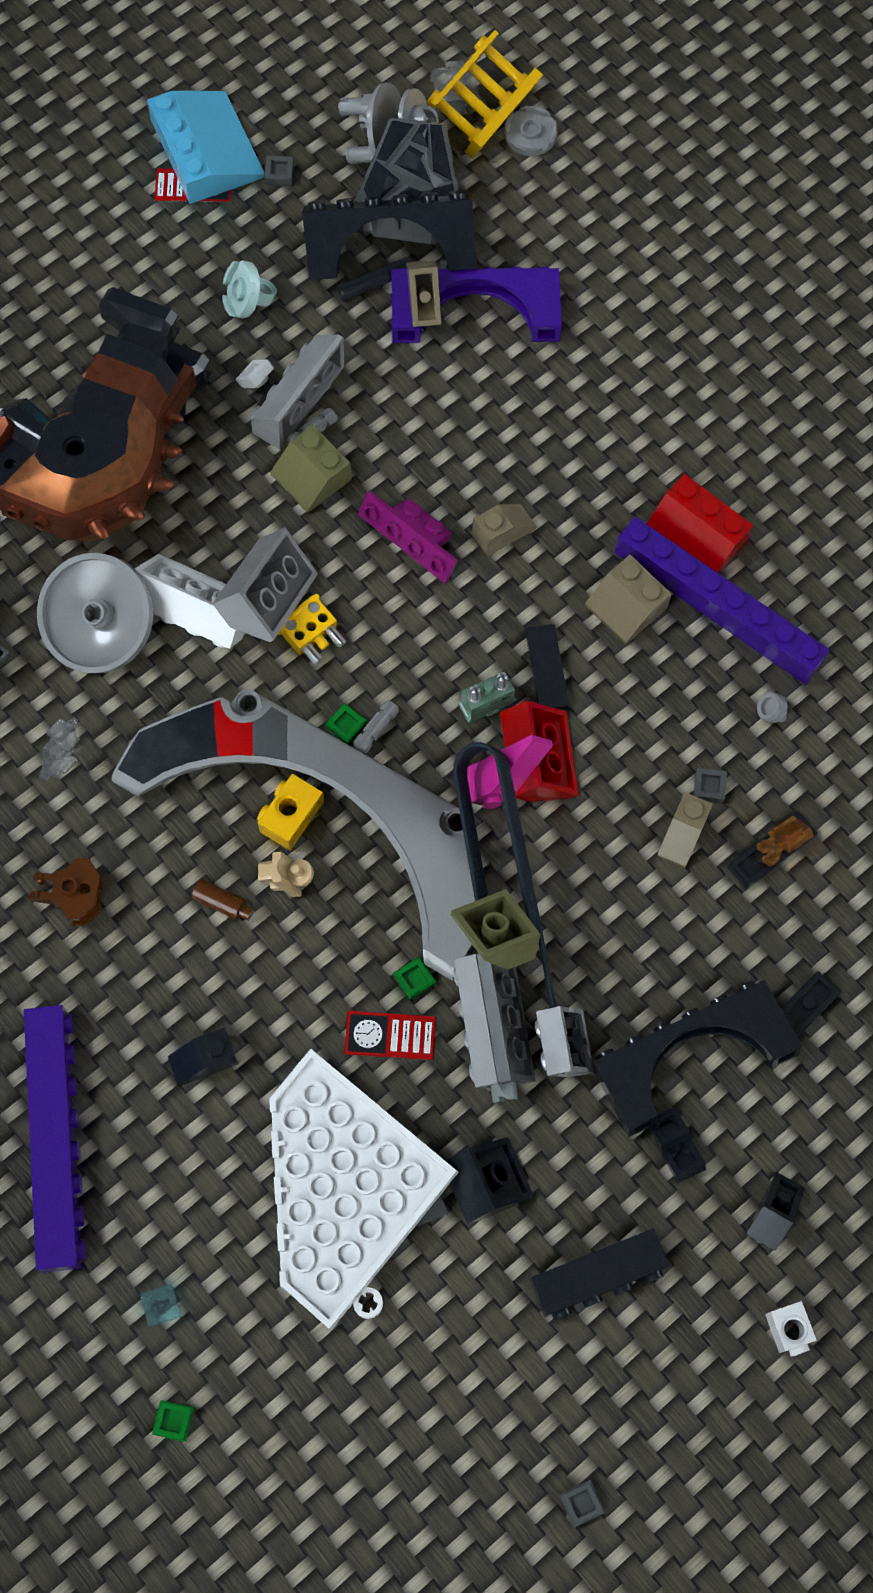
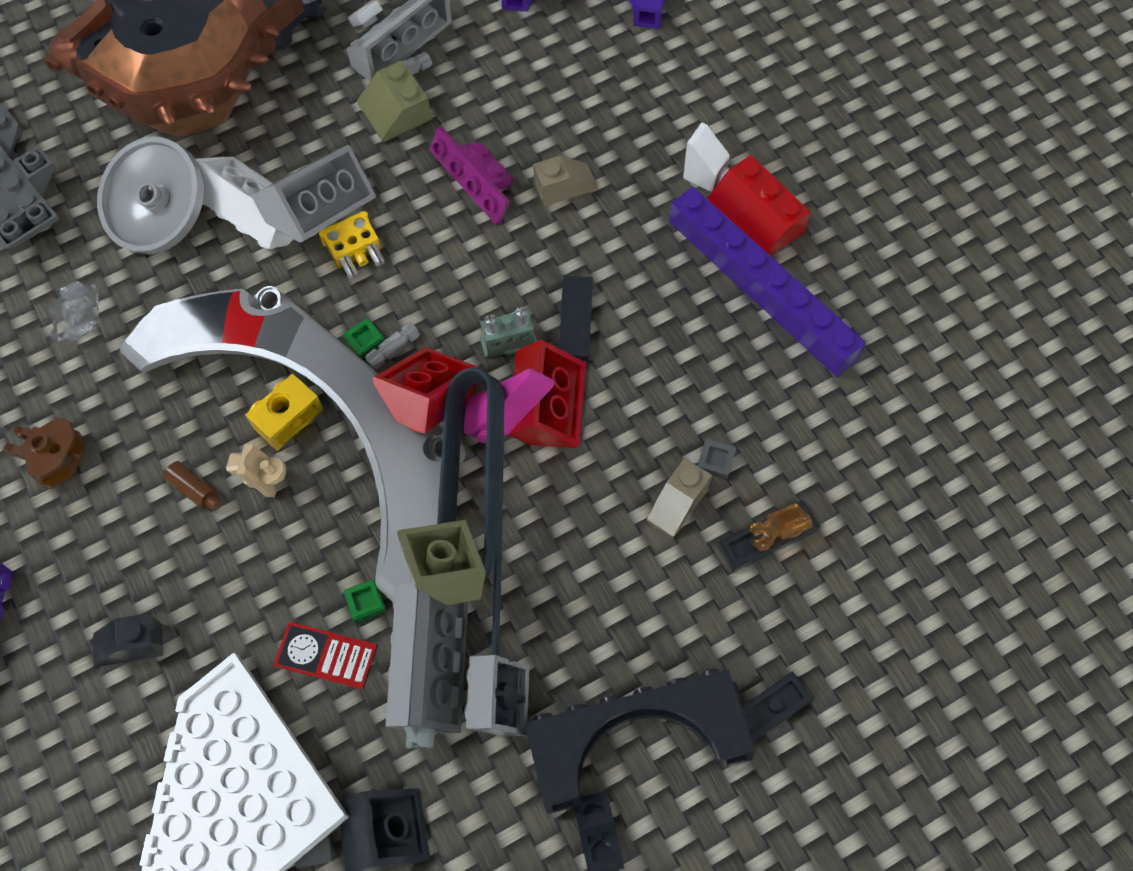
camera: 15 degrees right, 5 degrees down
dark tan slope [585,555,672,645] -> none
light grey tile [757,692,788,723] -> none
none -> red slope [373,347,479,433]
none -> white slope [683,123,730,192]

